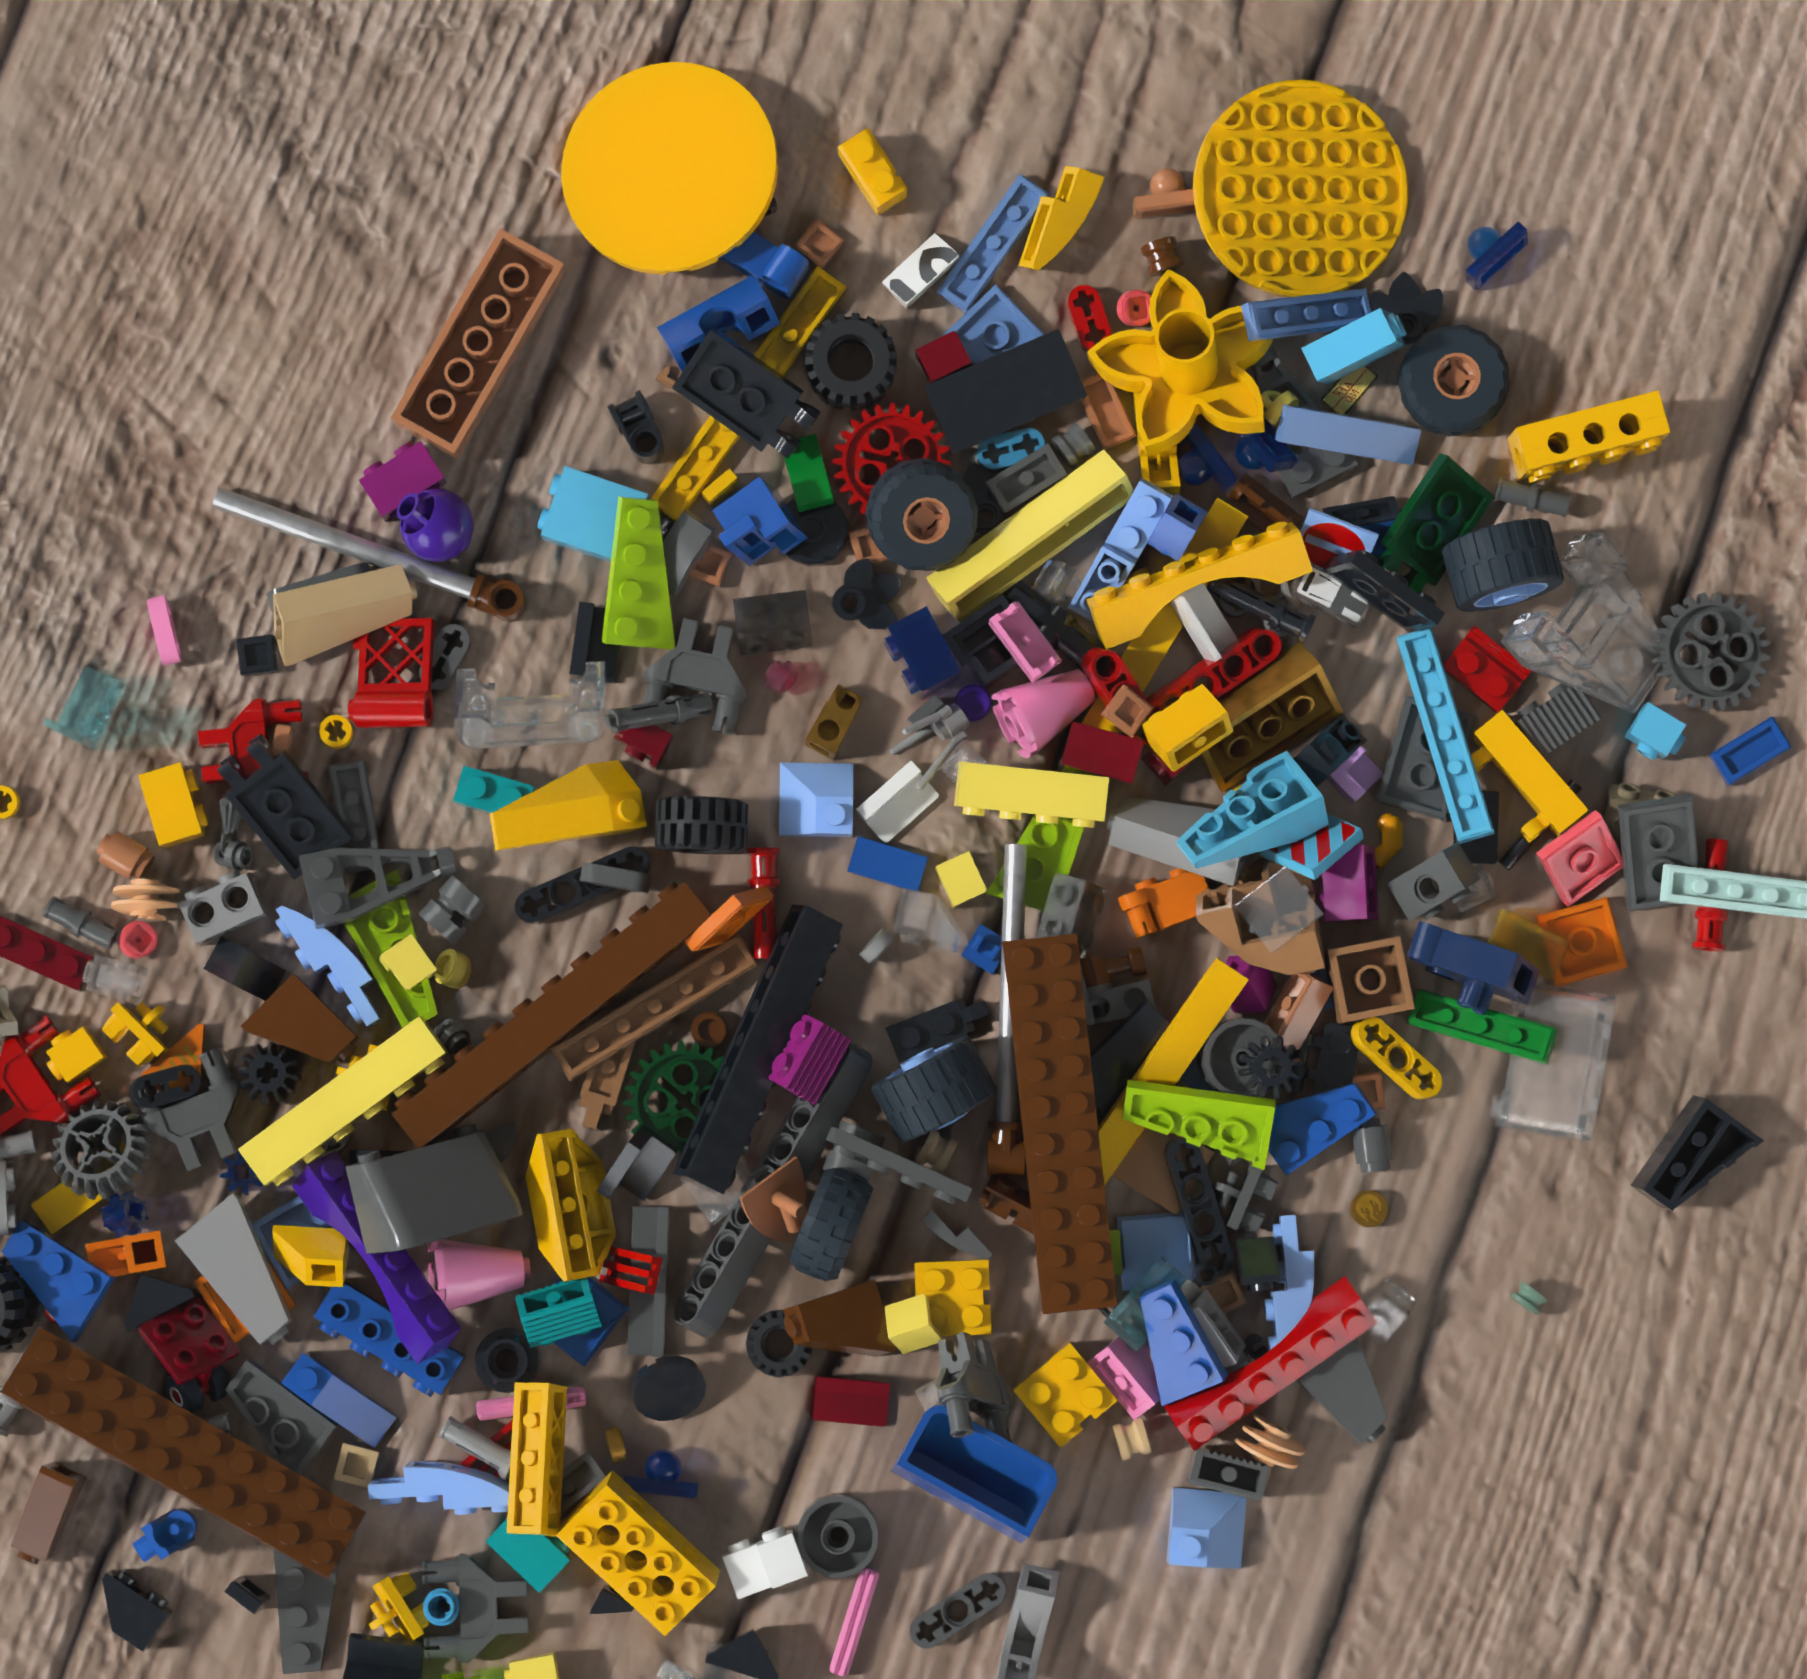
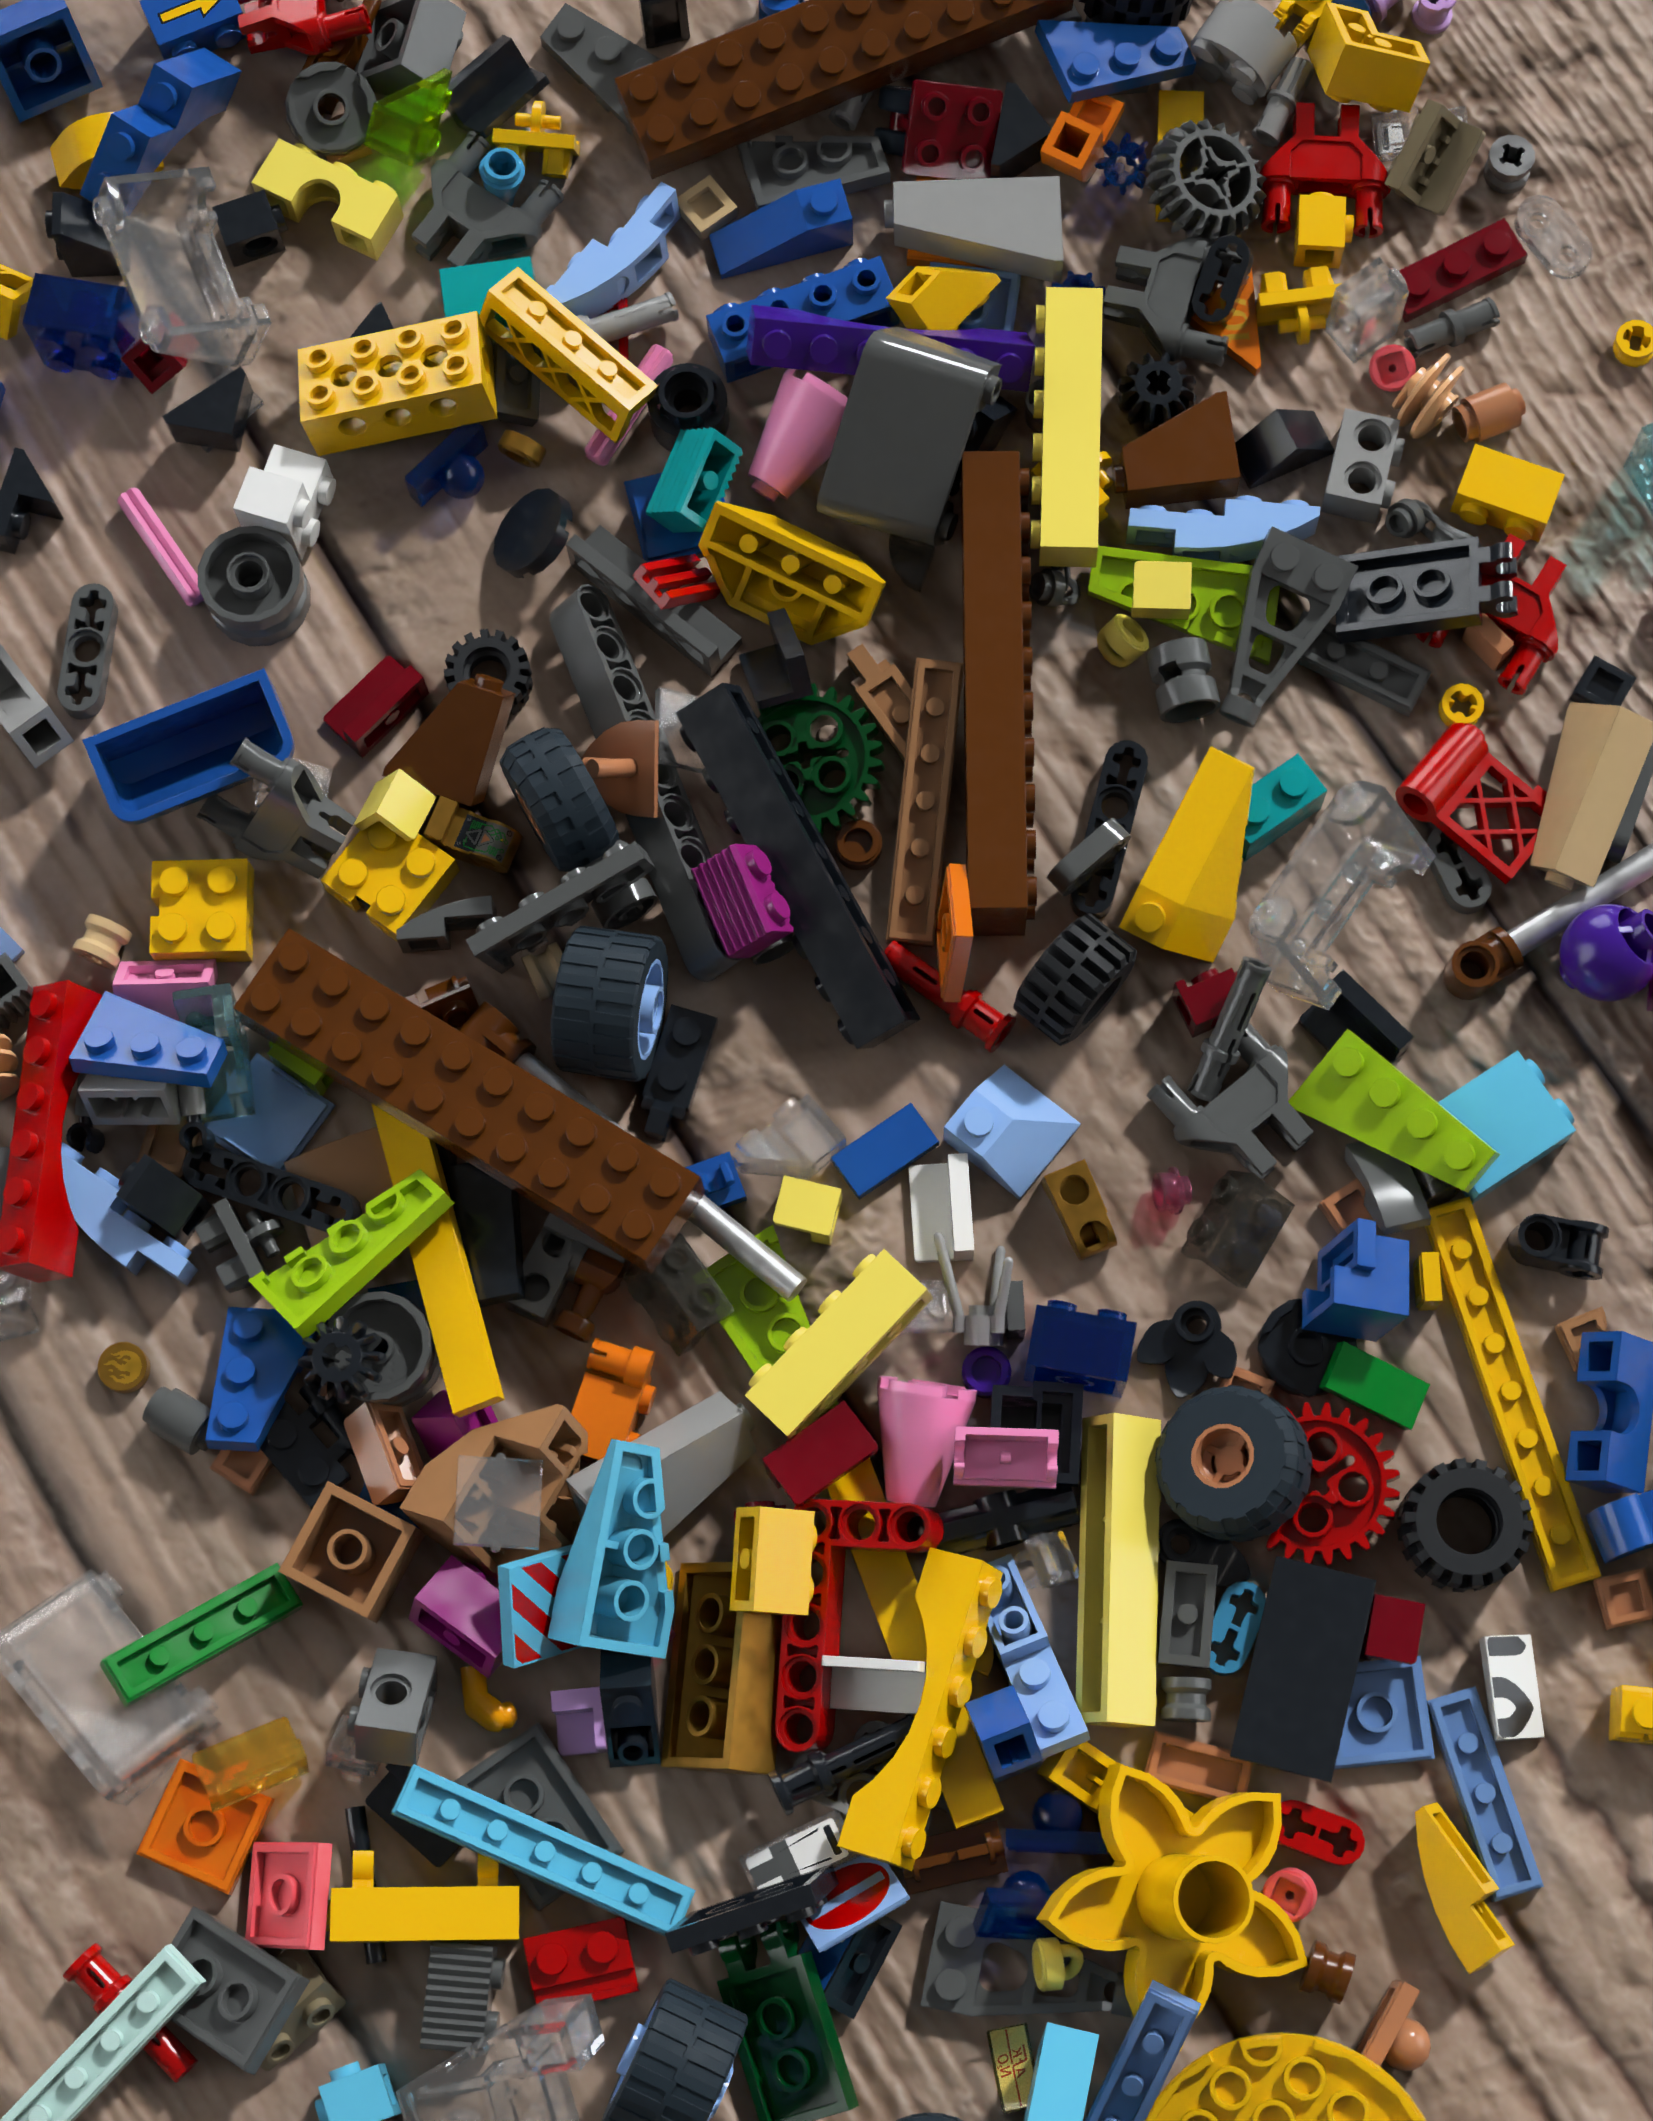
camera: 140 degrees right, 10 degrees down
black tile [672,327,821,458] -> none
light grey tile [859,928,894,963] -> none
nougat tile [1101,685,1154,737] -> none
medium blue tile [1275,404,1421,465] -> none
yellow beam [1351,1017,1442,1100] -> none
dark blue piece [1407,921,1540,1016] -> none
none -> pearl gold leg [424,795,523,873]

